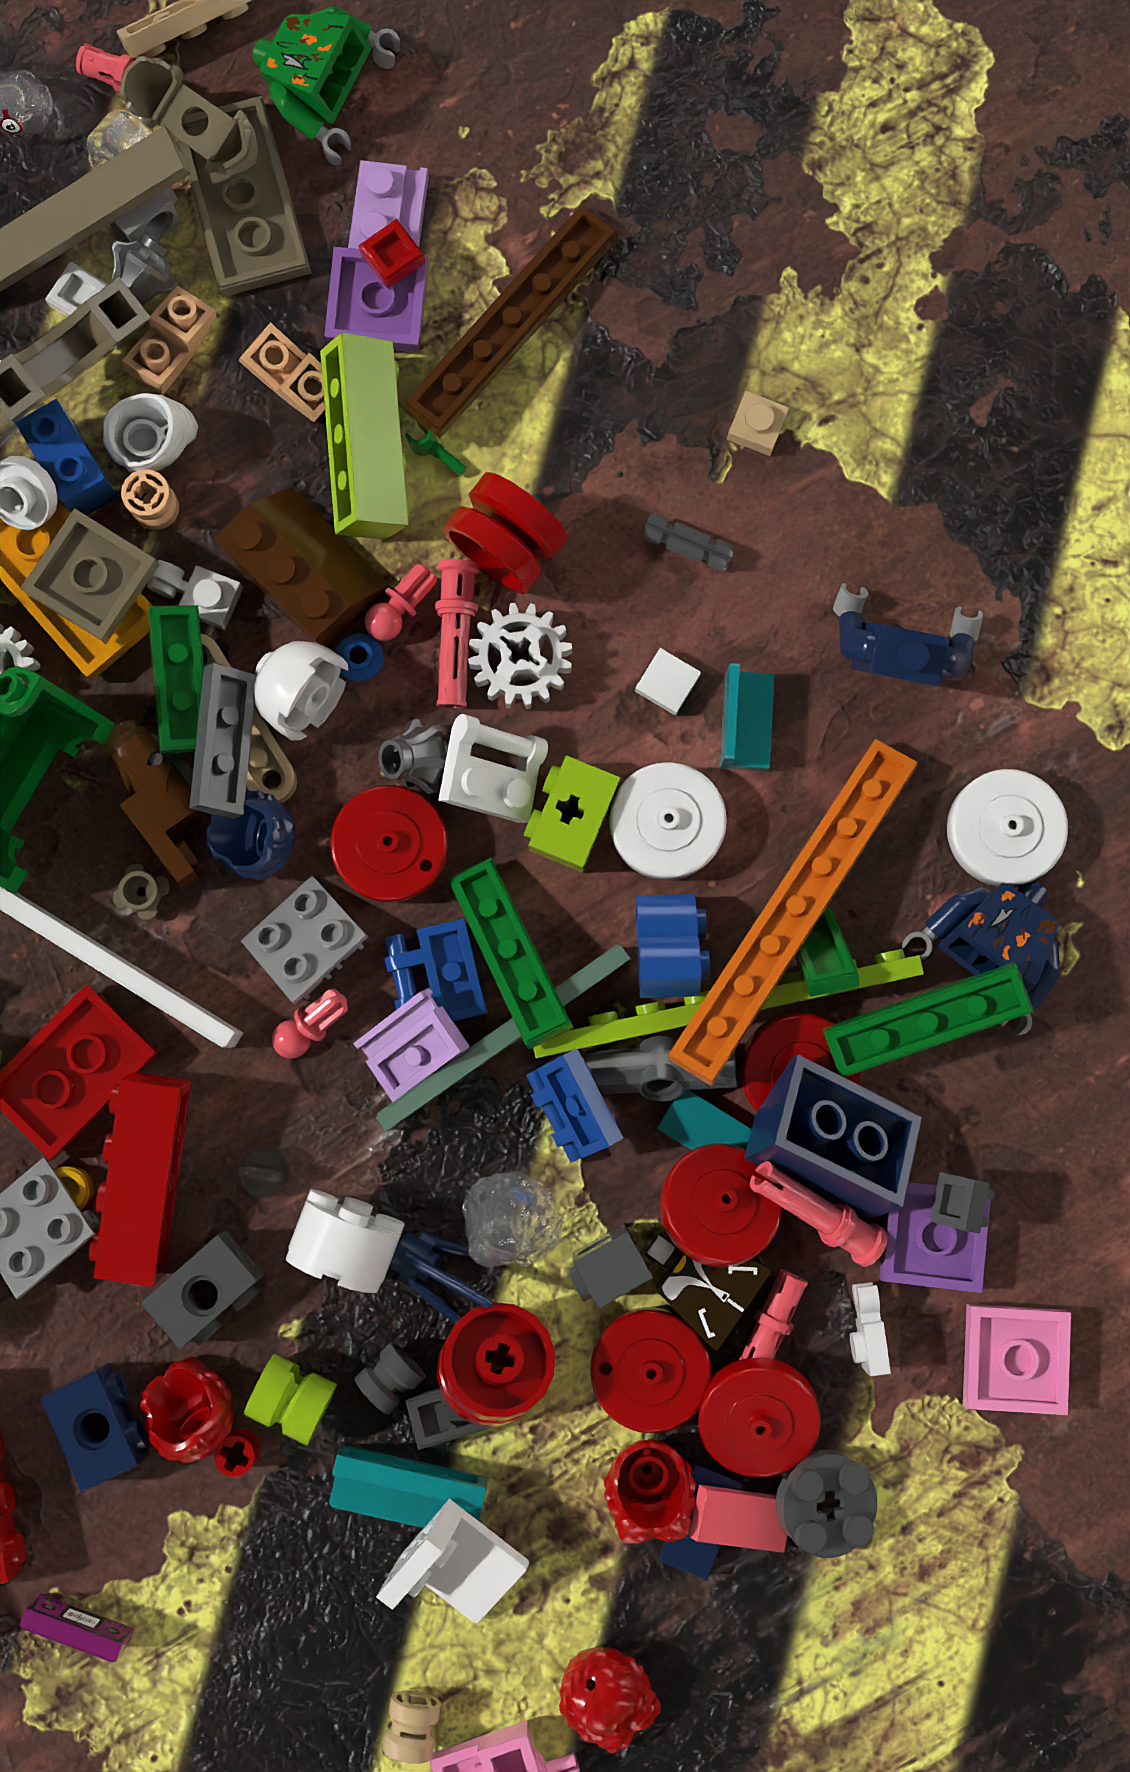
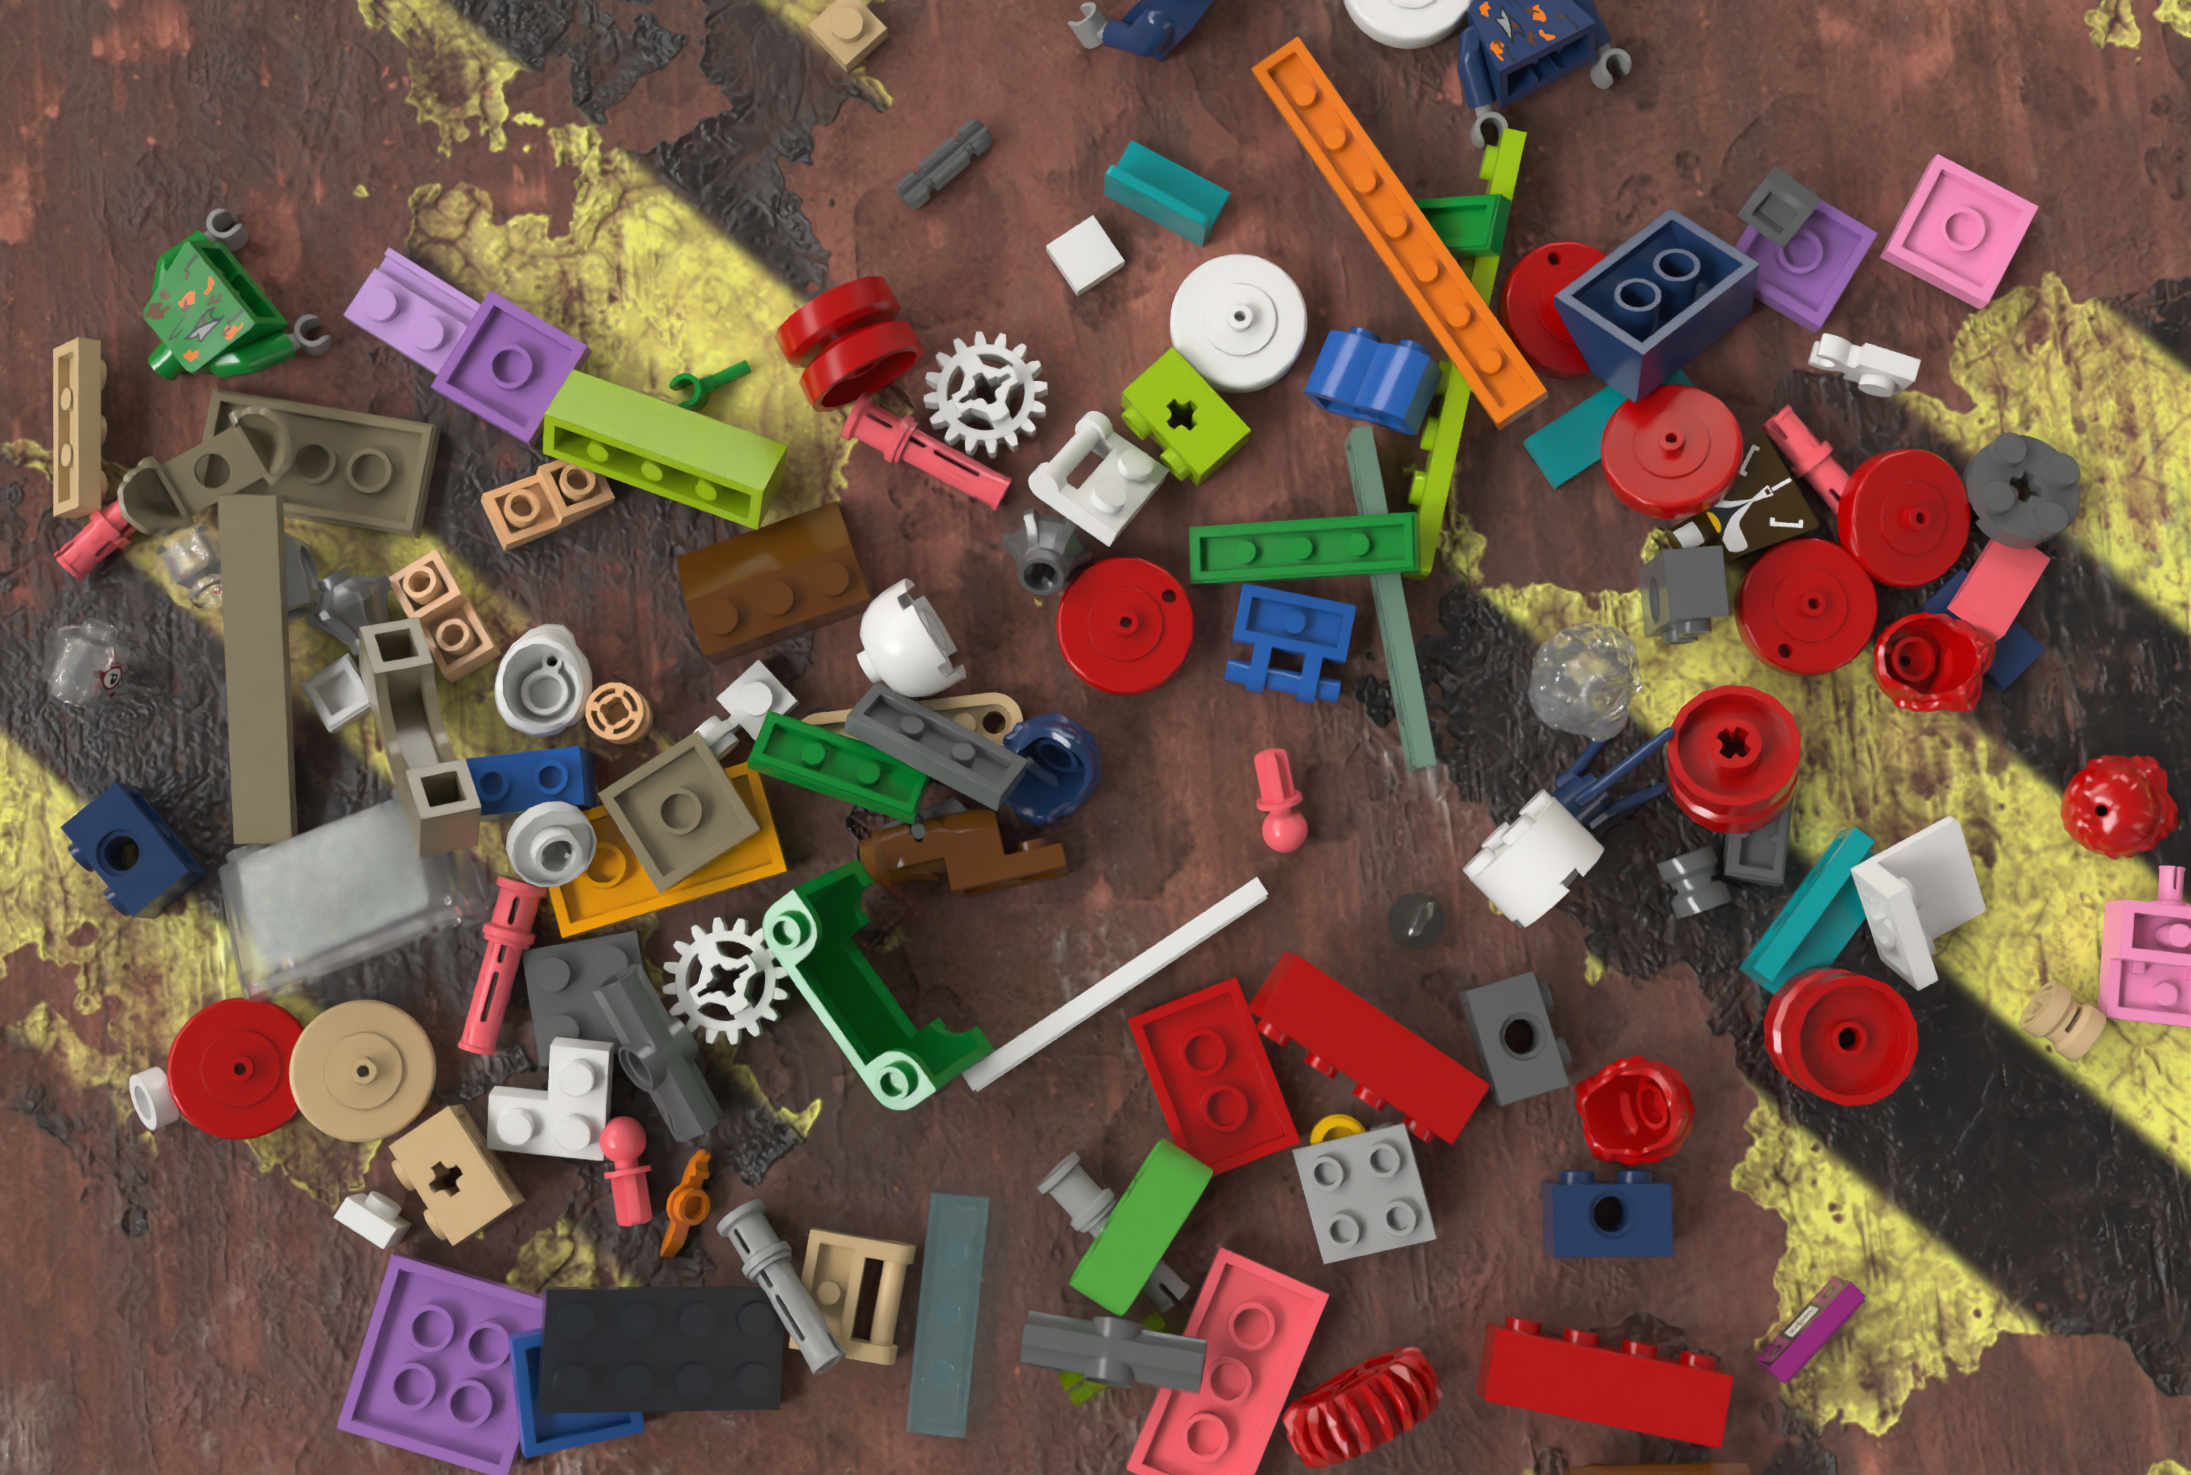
camera: 65 degrees left, 0 degrees up
dark tan plate [113,864,170,920] -> none
red axle [214,1429,260,1477] -> none
light grey hinge [241,876,368,1005] -> none
lime wheel [244,1353,337,1446] -> none
blue plate [336,633,384,682] -> none
lavender plate [353,987,470,1102] -> none
red tile [358,219,426,289] -> none
coral axle [364,564,437,641] -> none
reddish brown tile [403,204,618,439] -> none
blue plate [526,1048,623,1163] -> none
dark grey piece [585,1036,737,1102] -> none
coral pin [750,1161,888,1267] -> none
green tile [823,962,1034,1077] -> none
none -> red wheel [1763,966,1918,1106]

